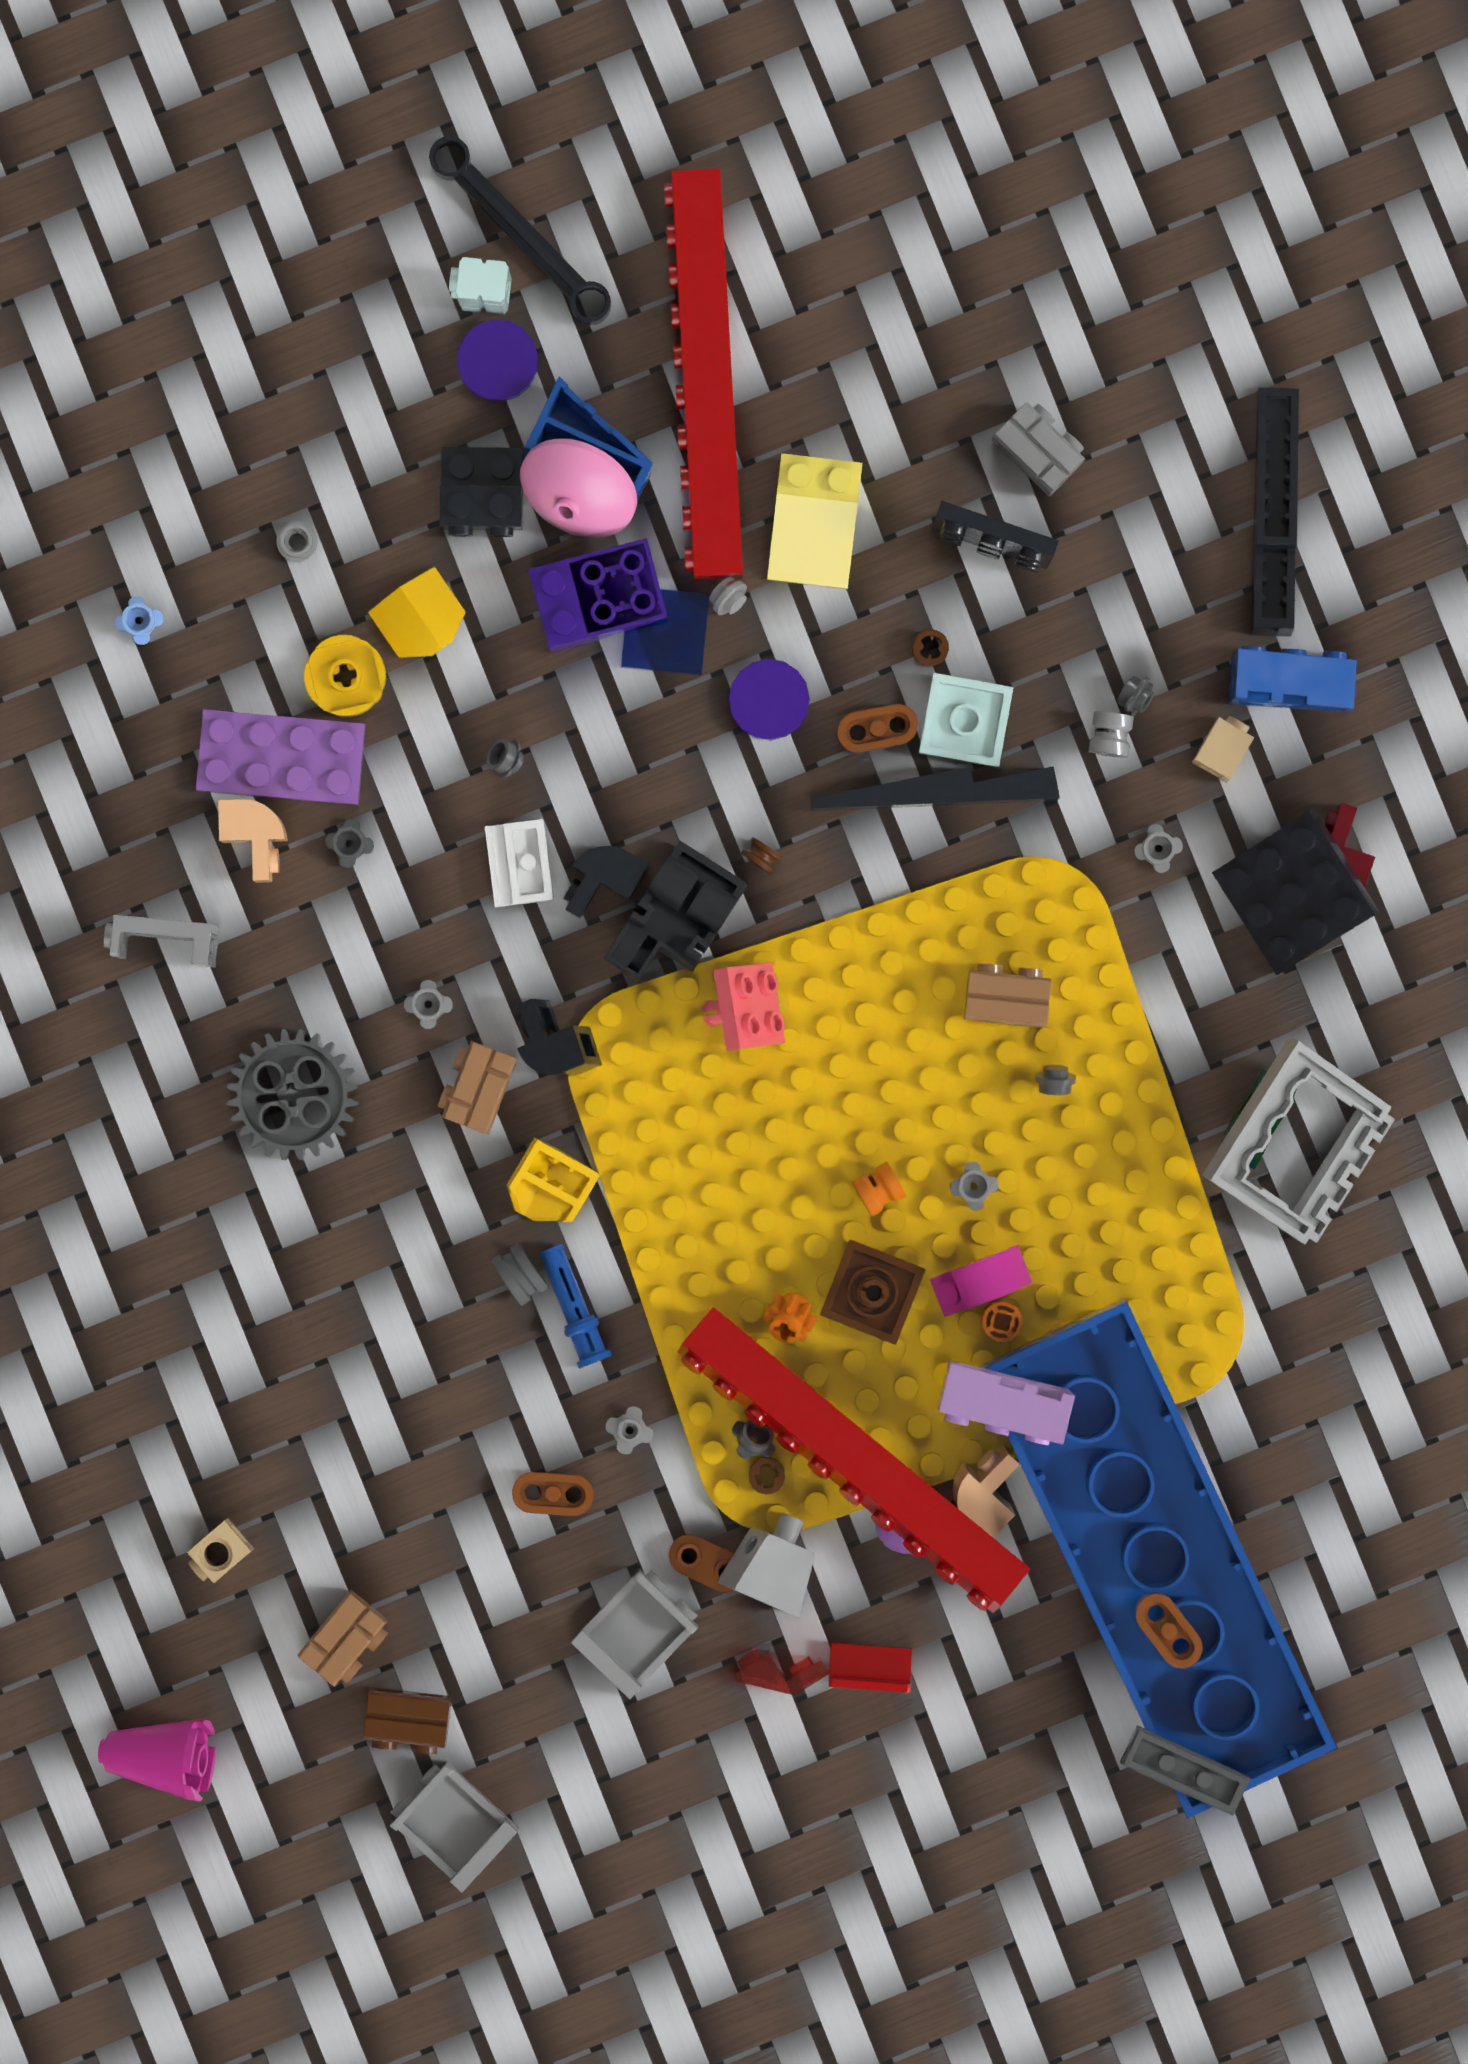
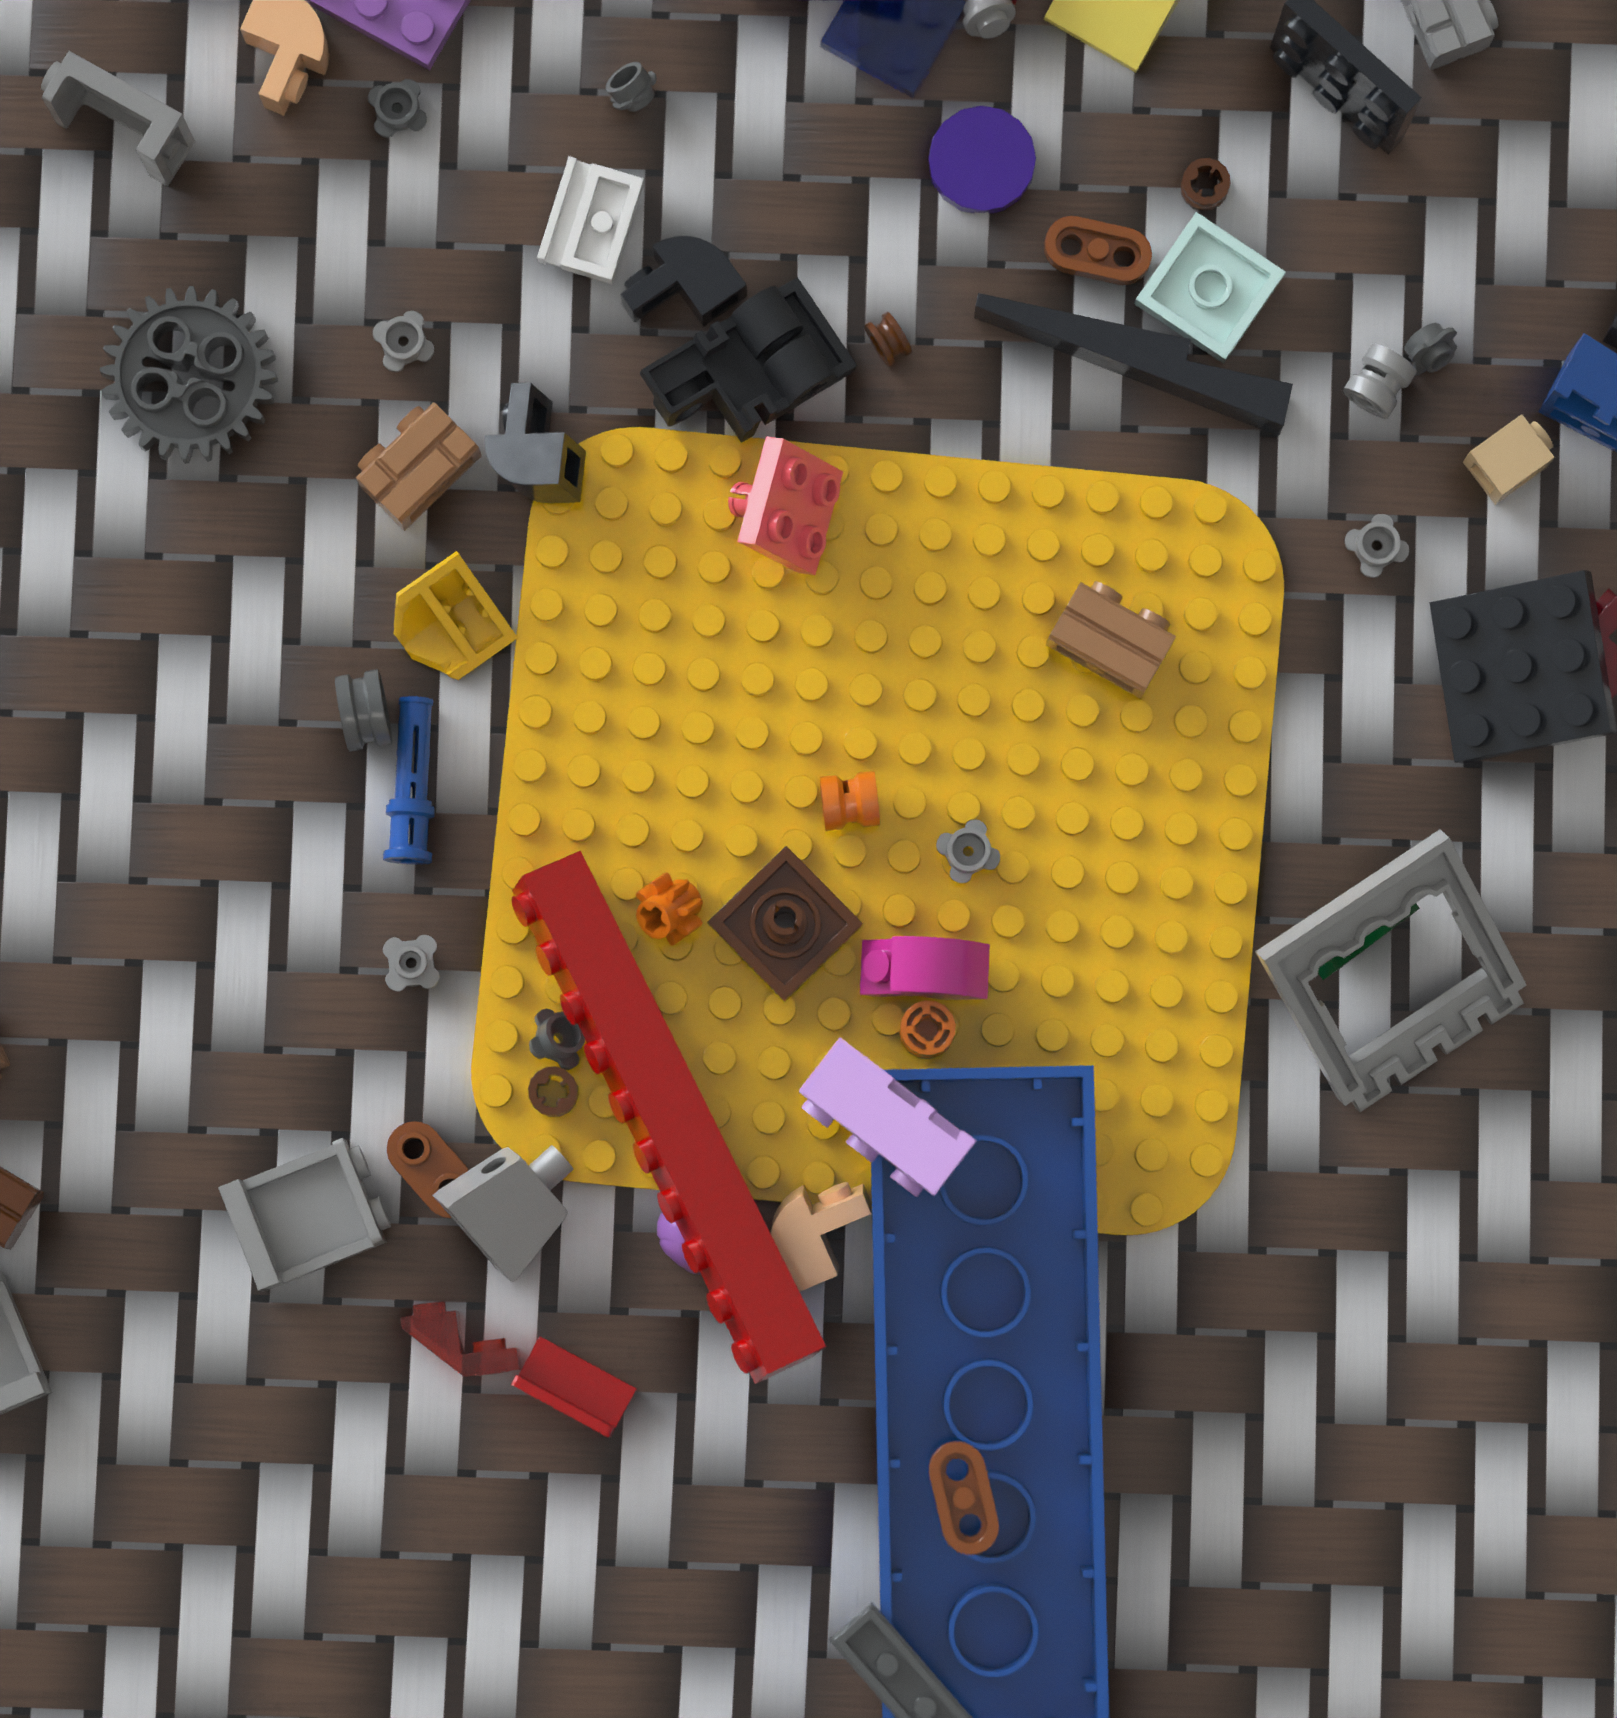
camera: 25 degrees right, 5 degrees down
dark orange plate [512,1472,594,1516] -> none
dark grey plate [1035,1065,1076,1095] -> none

